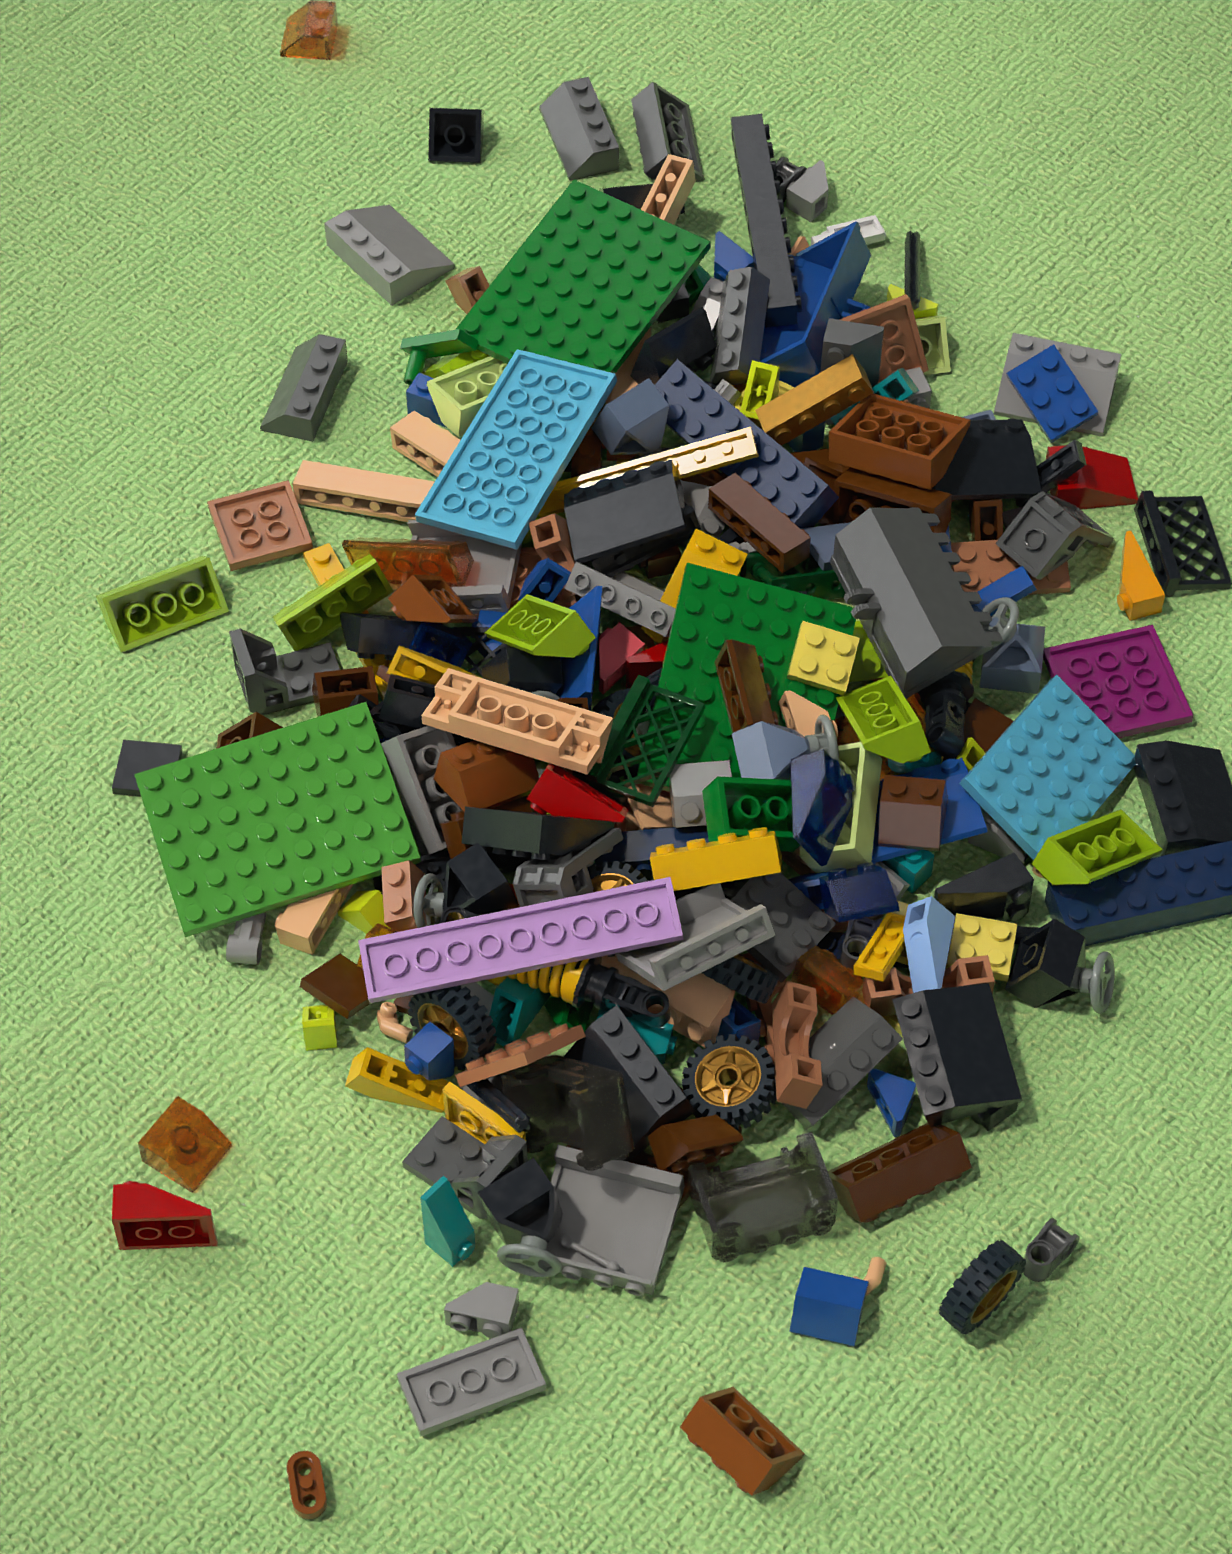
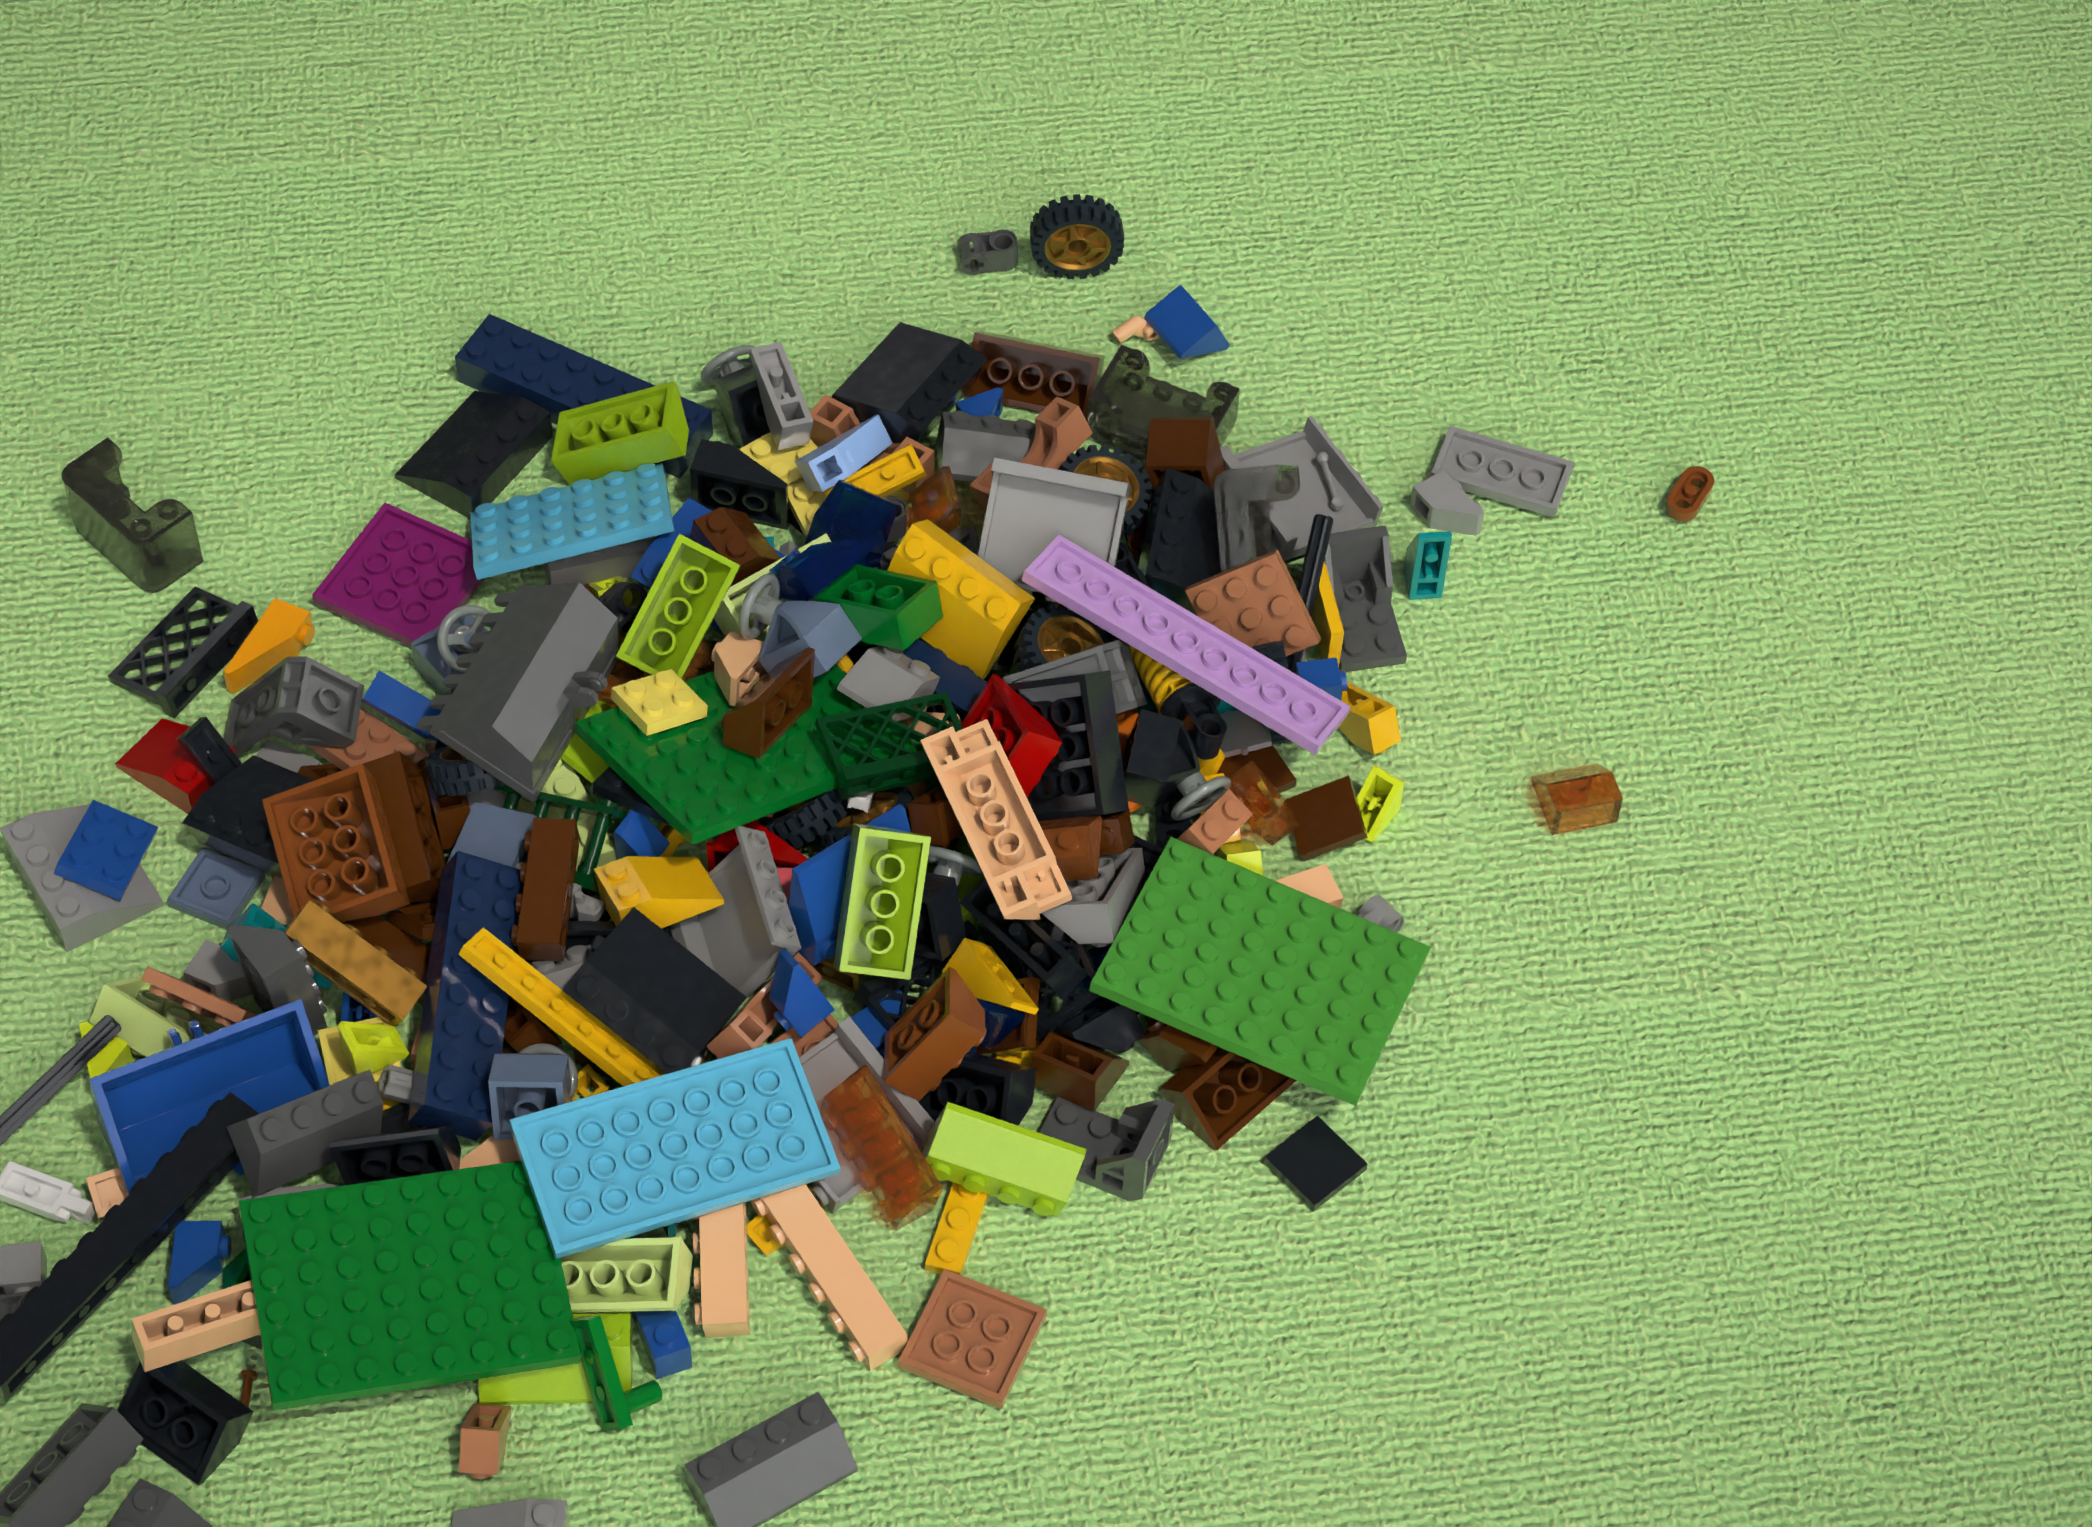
camera: 140 degrees left, 0 degrees up
lime slope [96,556,229,652] -> none
red slope [112,1181,218,1250] -> none
light nougat arm [377,1002,413,1044] -> none
black piece [478,1157,563,1277] -> none
dark orange slope [680,1387,805,1496] -> none
none -> light grey slope [750,342,814,450]

